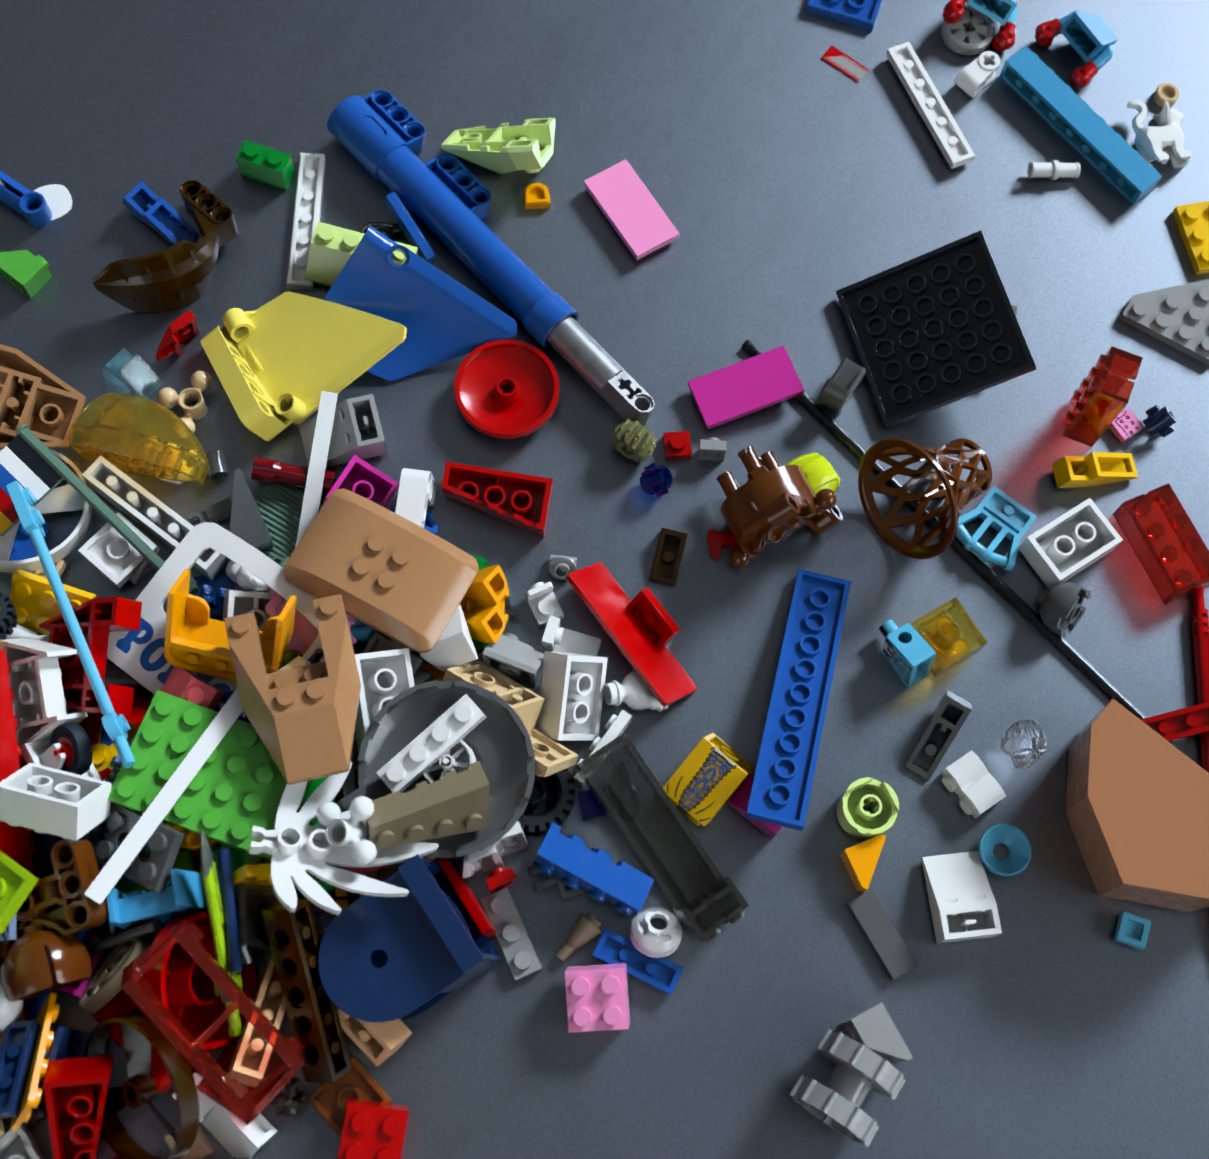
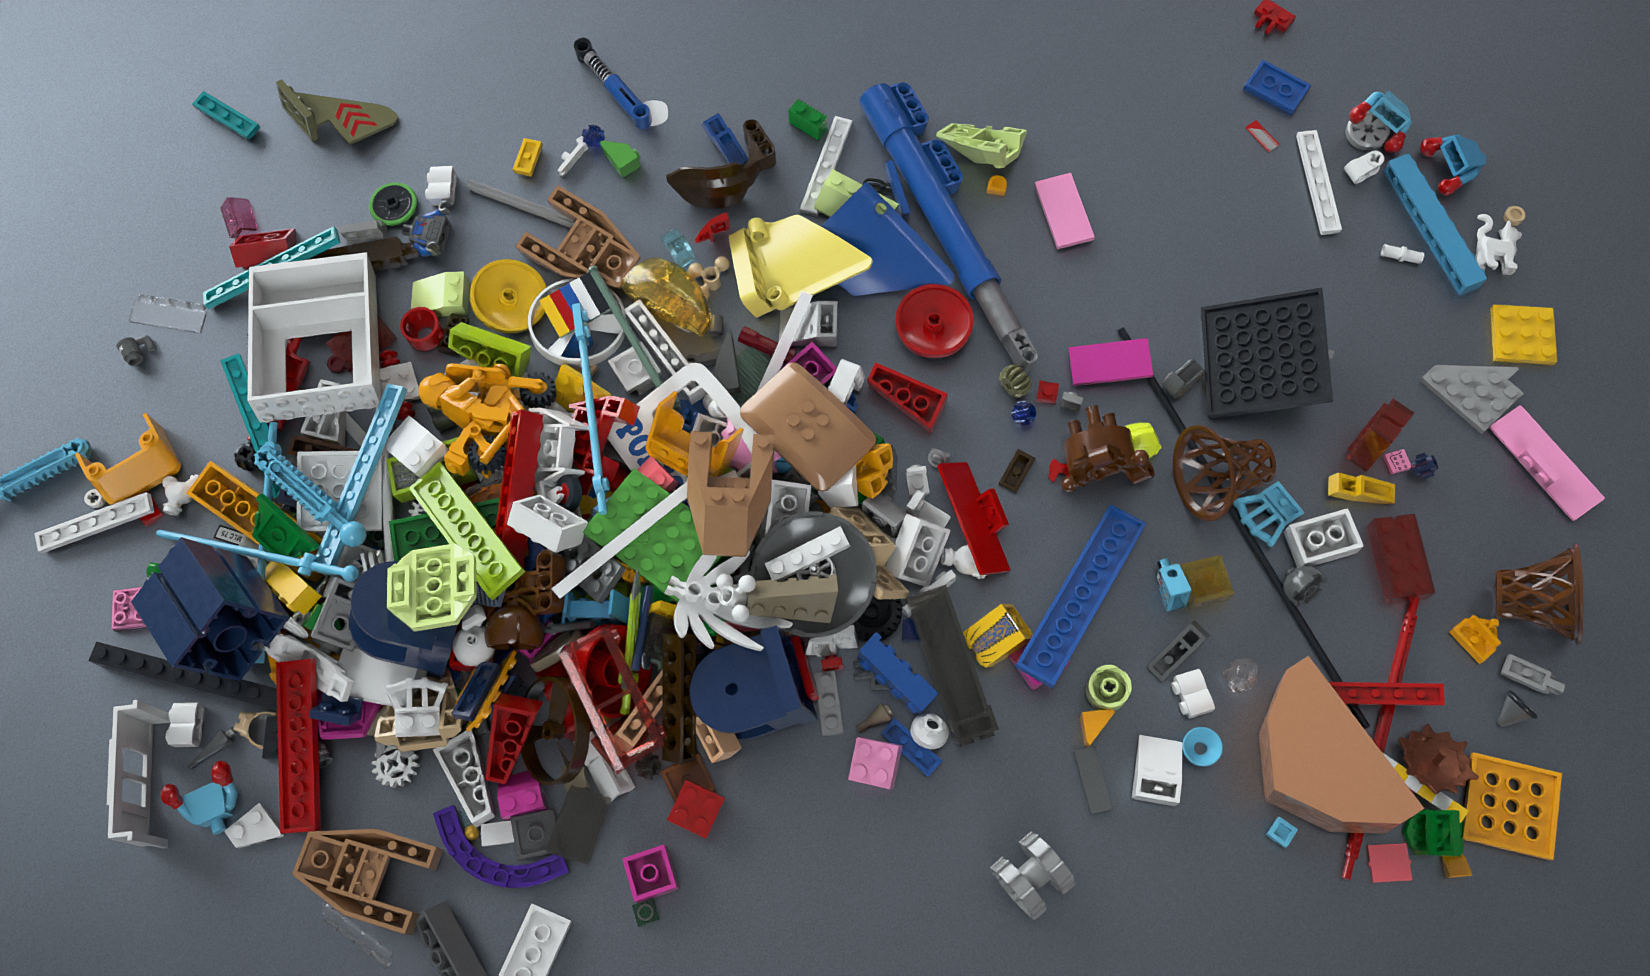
camera: 30 degrees right, 0 degrees up
light grey slope [840,1002,913,1063] -> none

